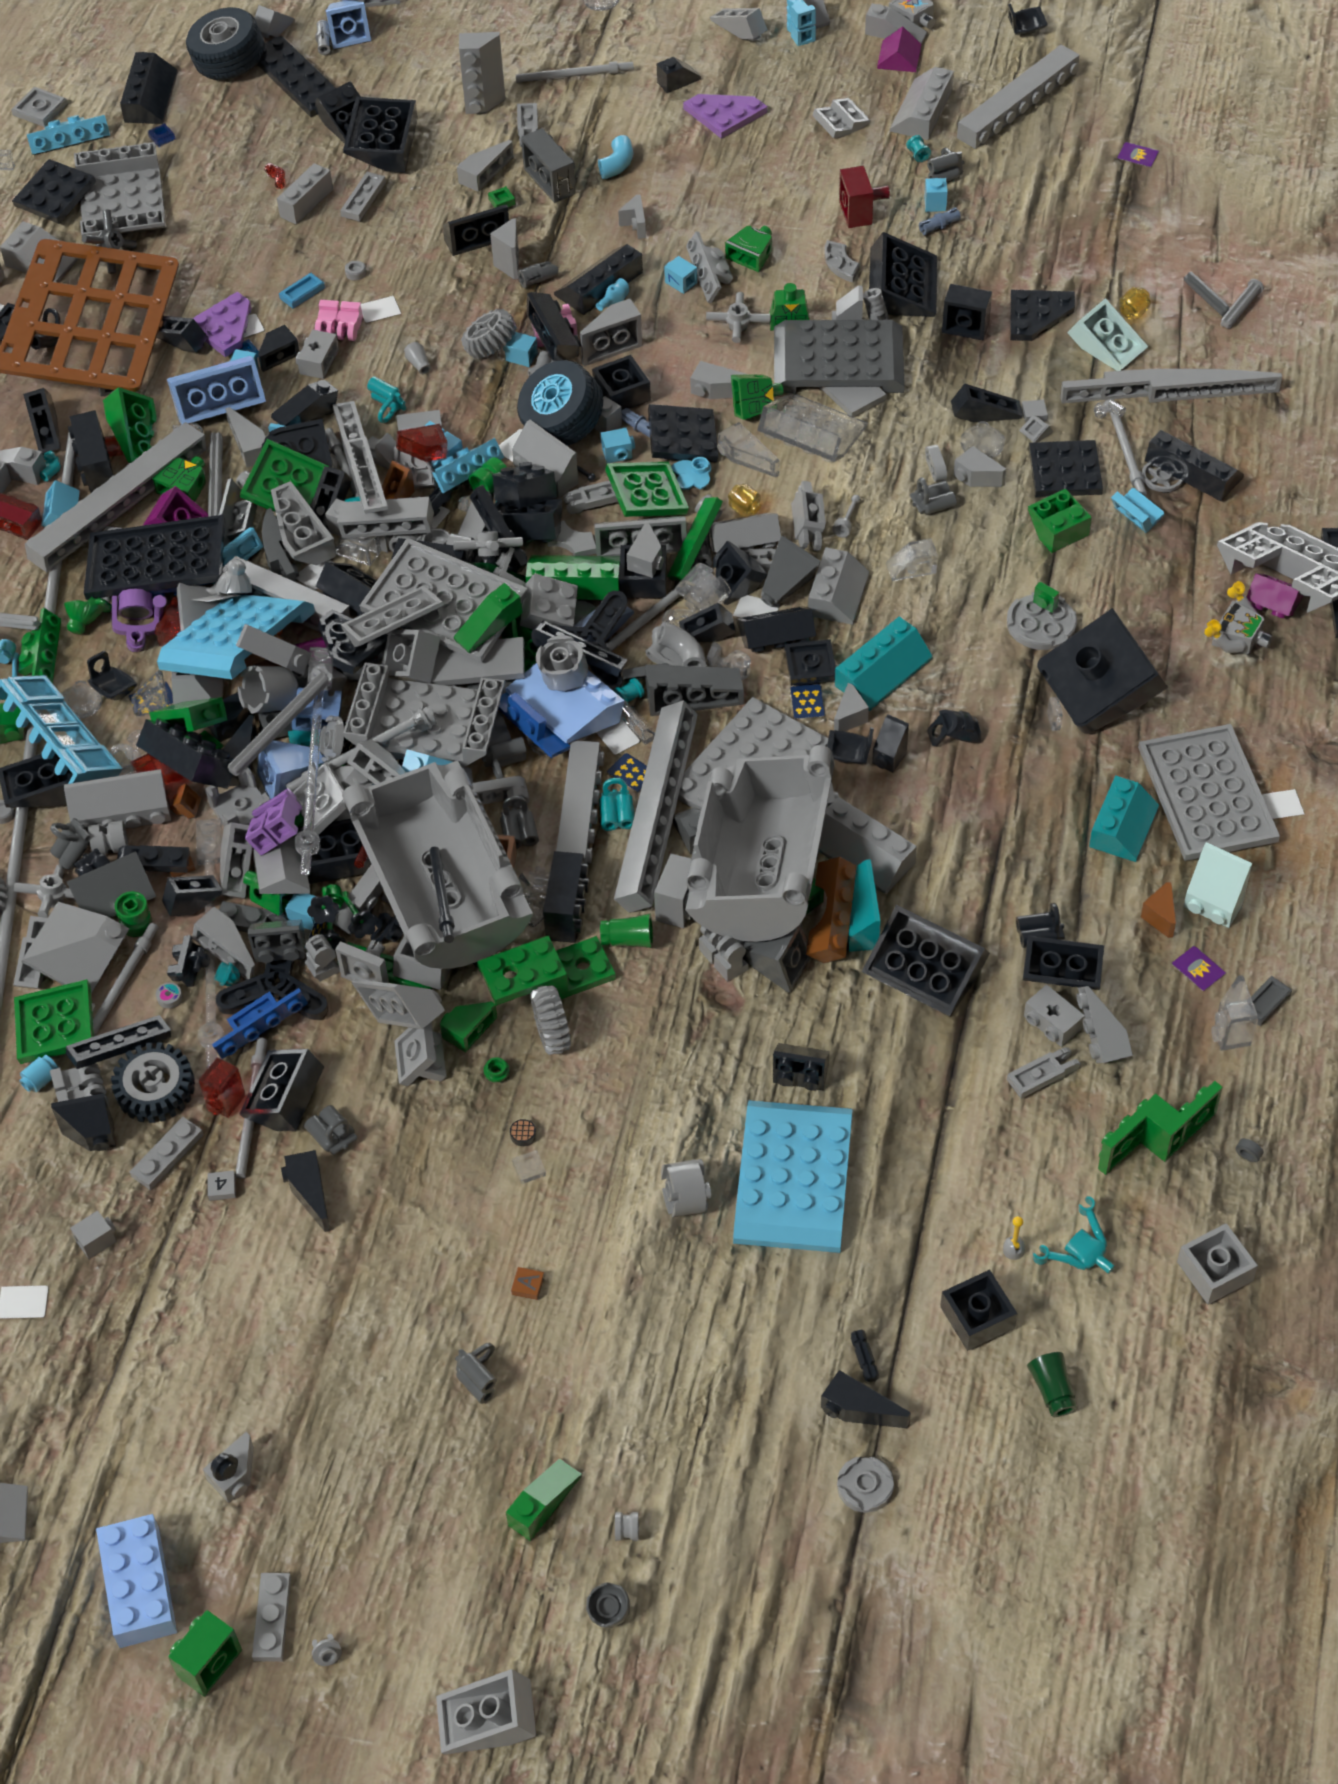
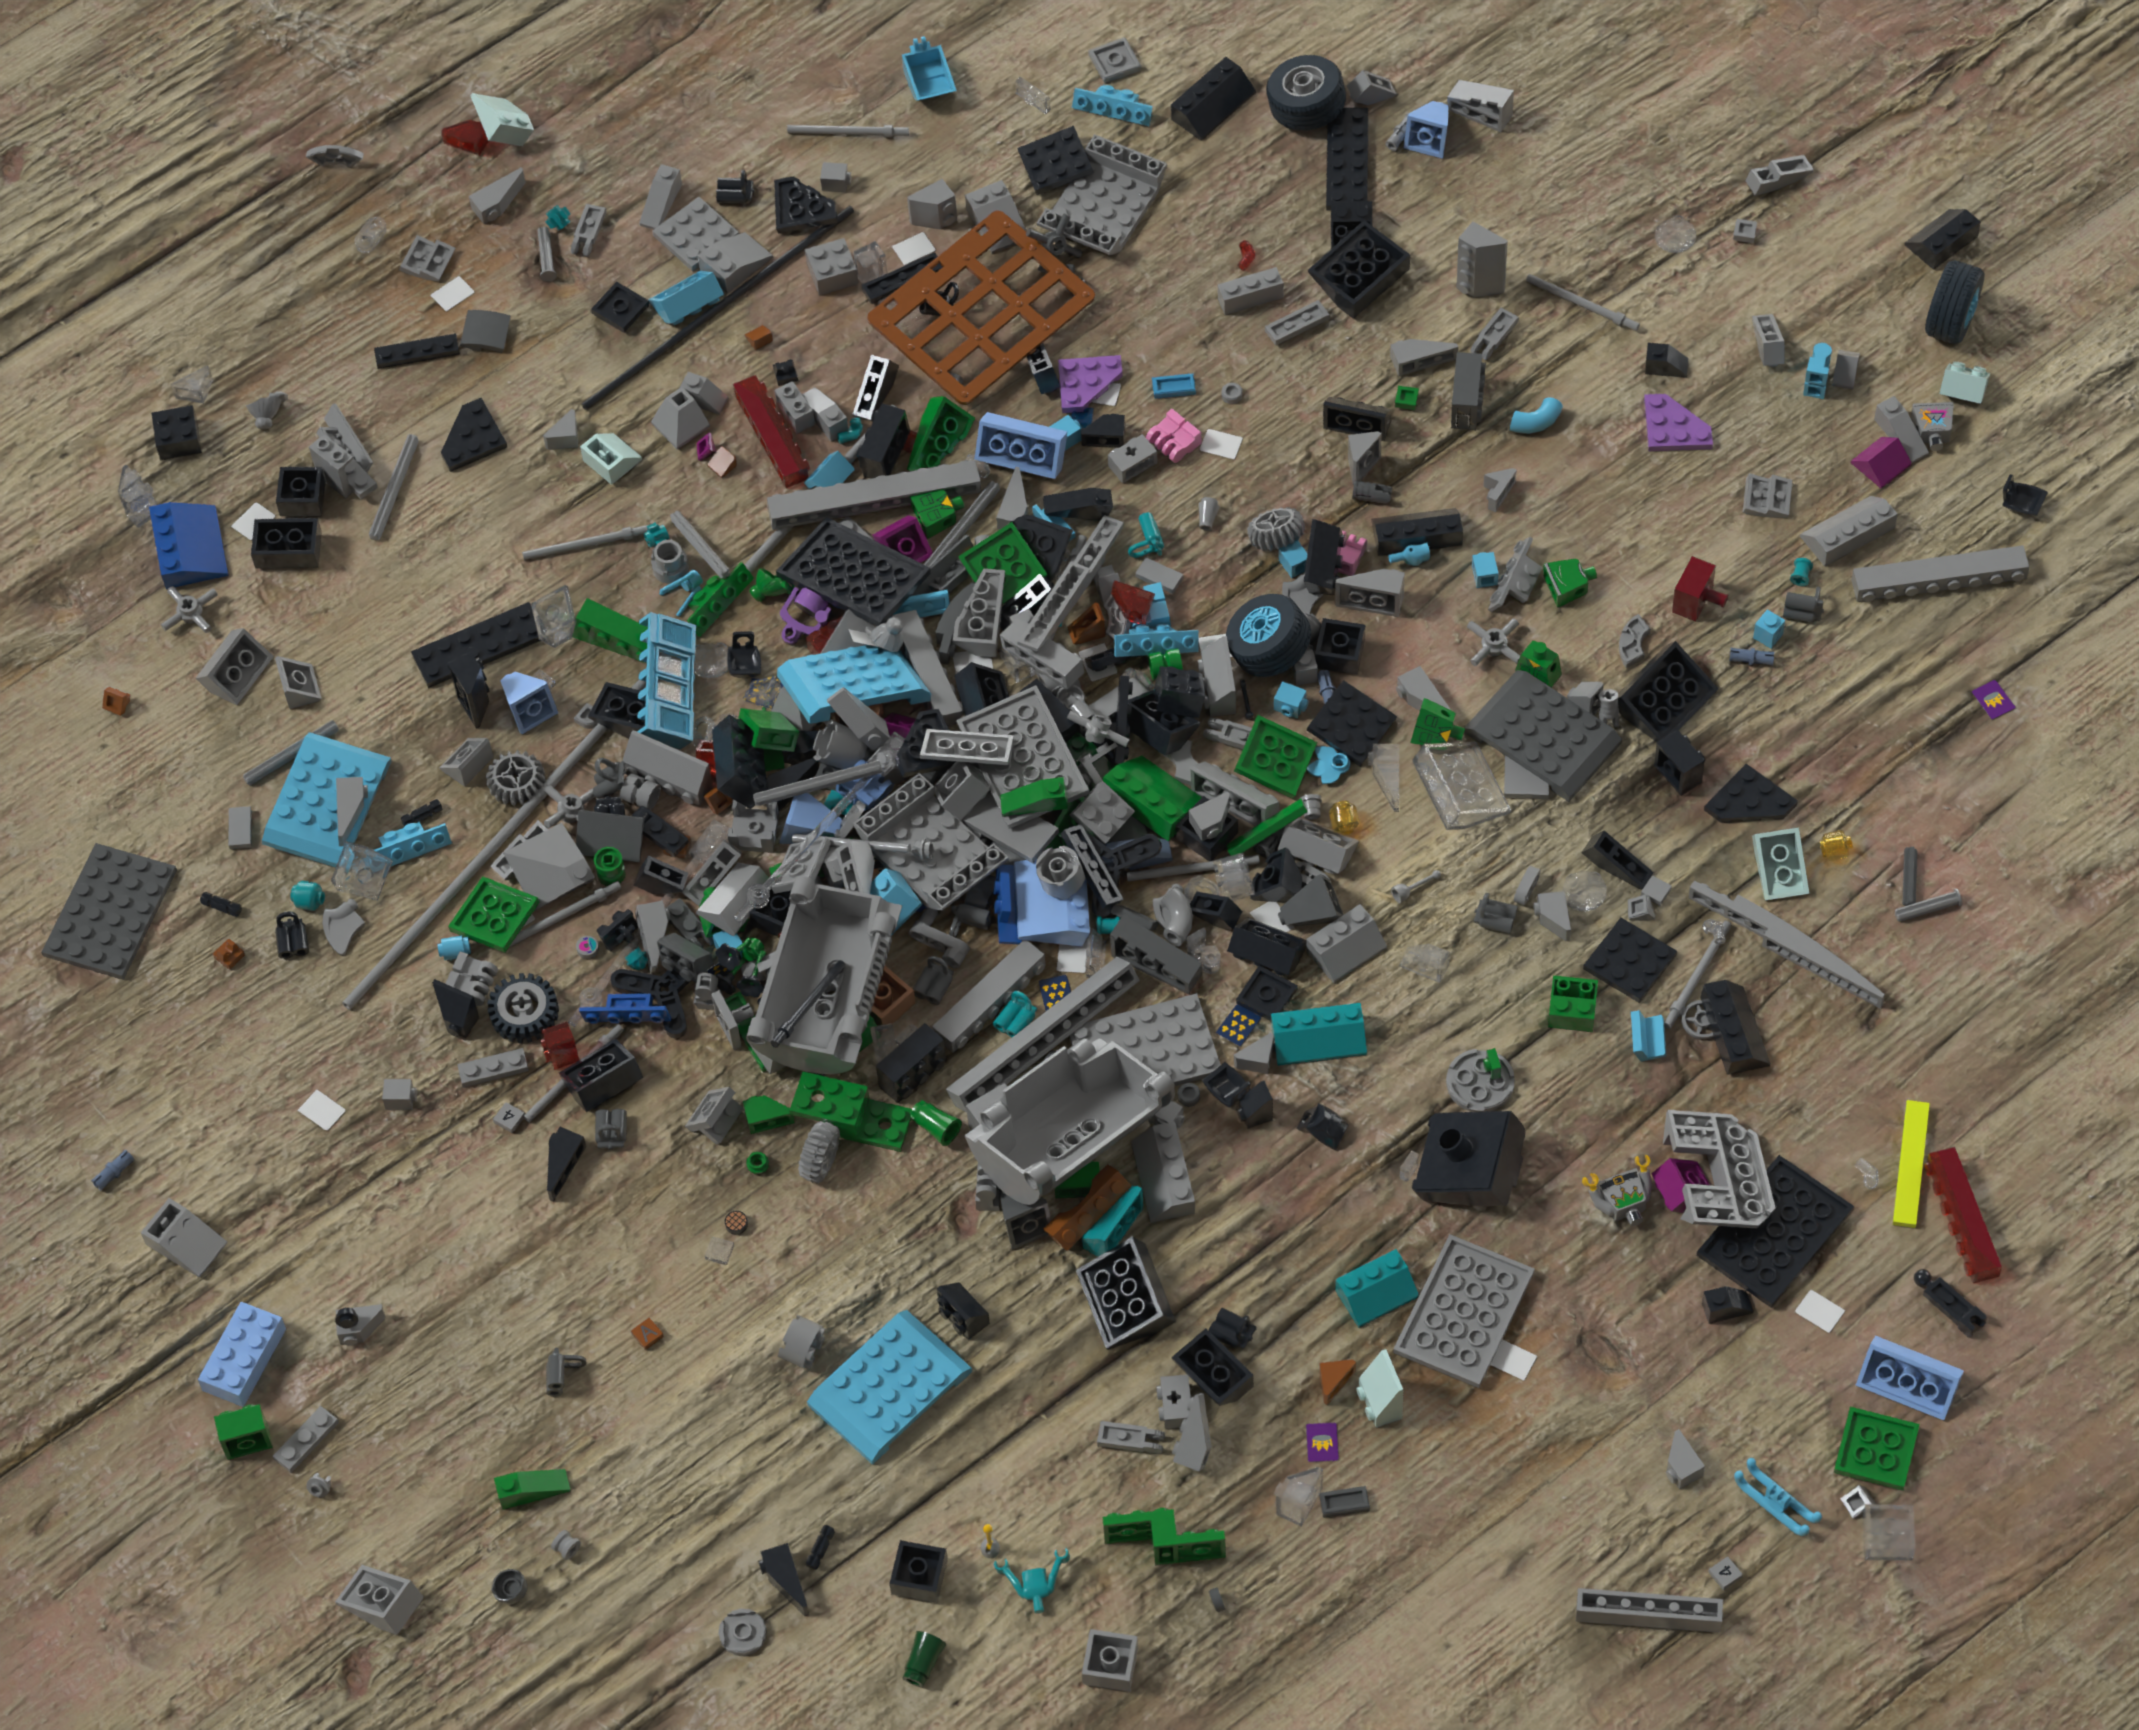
camera: 40 degrees right, 5 degrees up
black plate [66,1015,171,1069] -> none
clear blue tile [147,123,176,147] -> none
medium lavender hips [245,788,302,856] -> none
light grey slope [351,979,445,1029] -> none
light grey hinge [791,481,826,551] -> none

